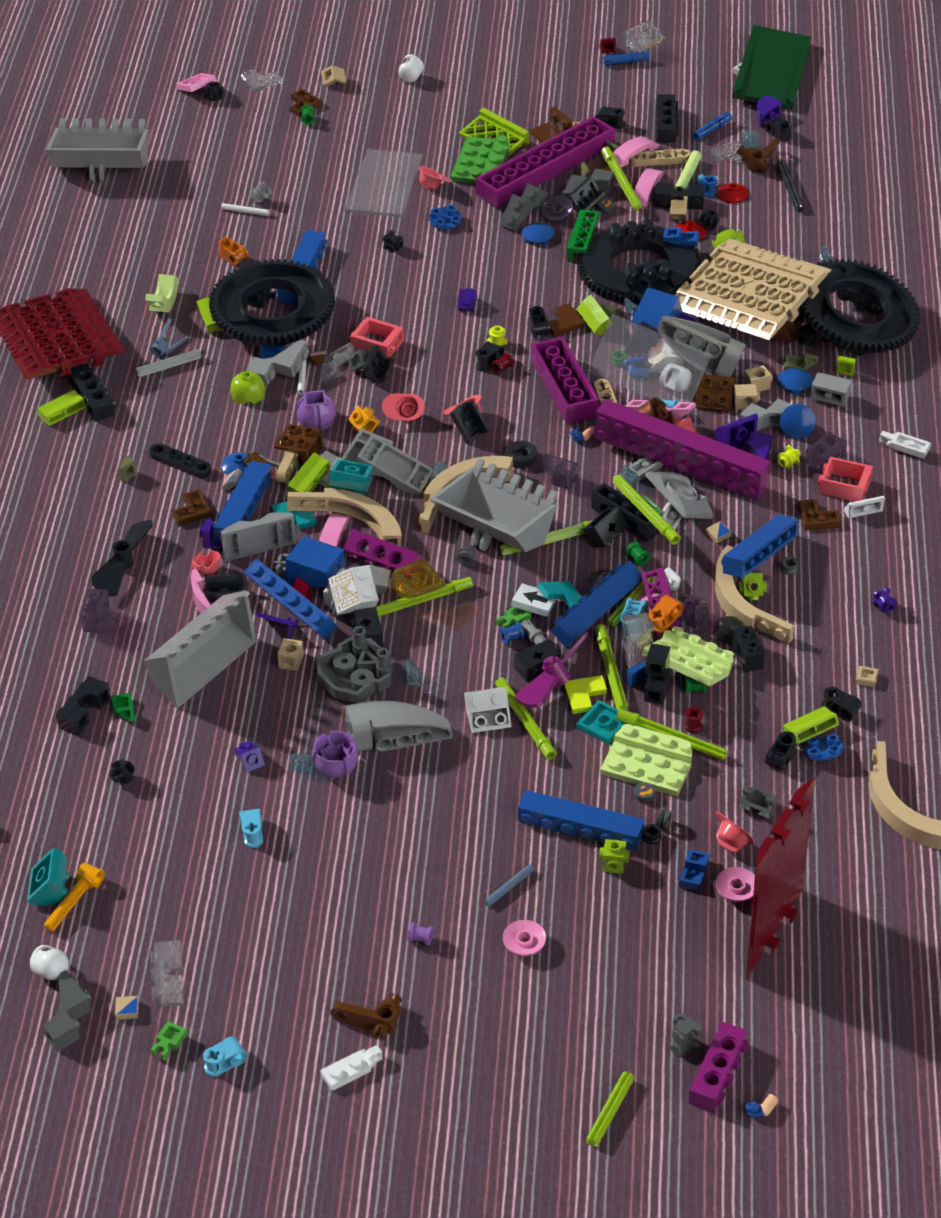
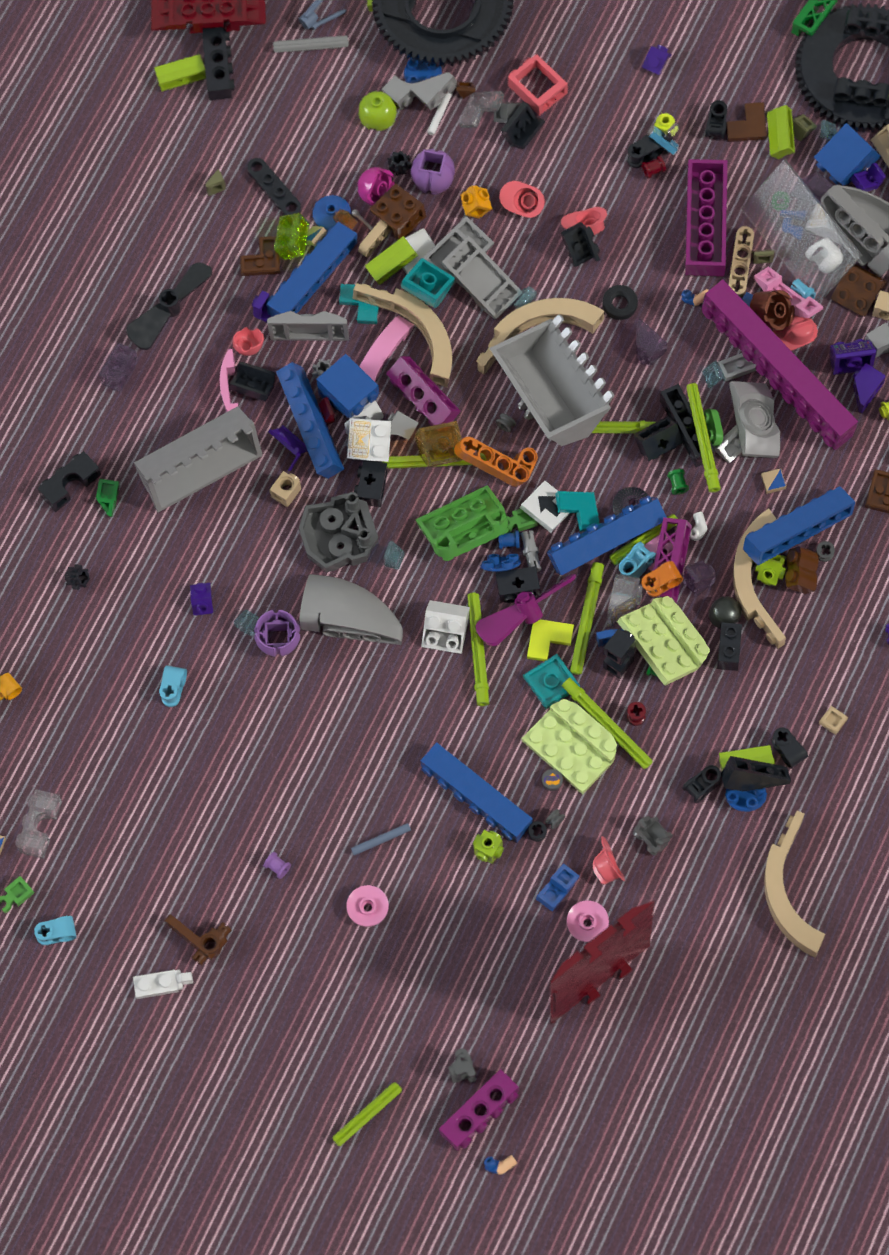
camera: 25 degrees right, 25 degrees up
none -> clear neon green brick [274,213,309,260]
none -> dark pink cylinder [358,167,394,206]
none -> black gear [387,151,411,176]
none -> bright green plate [416,485,509,561]
none -> orange beam [454,437,538,487]
none -> blue dish [480,554,521,572]
none -> piece [649,124,679,155]
none -> black slope [721,756,791,792]
none -> olive slope [752,249,774,264]
none -> reddish brown brick [785,546,819,594]

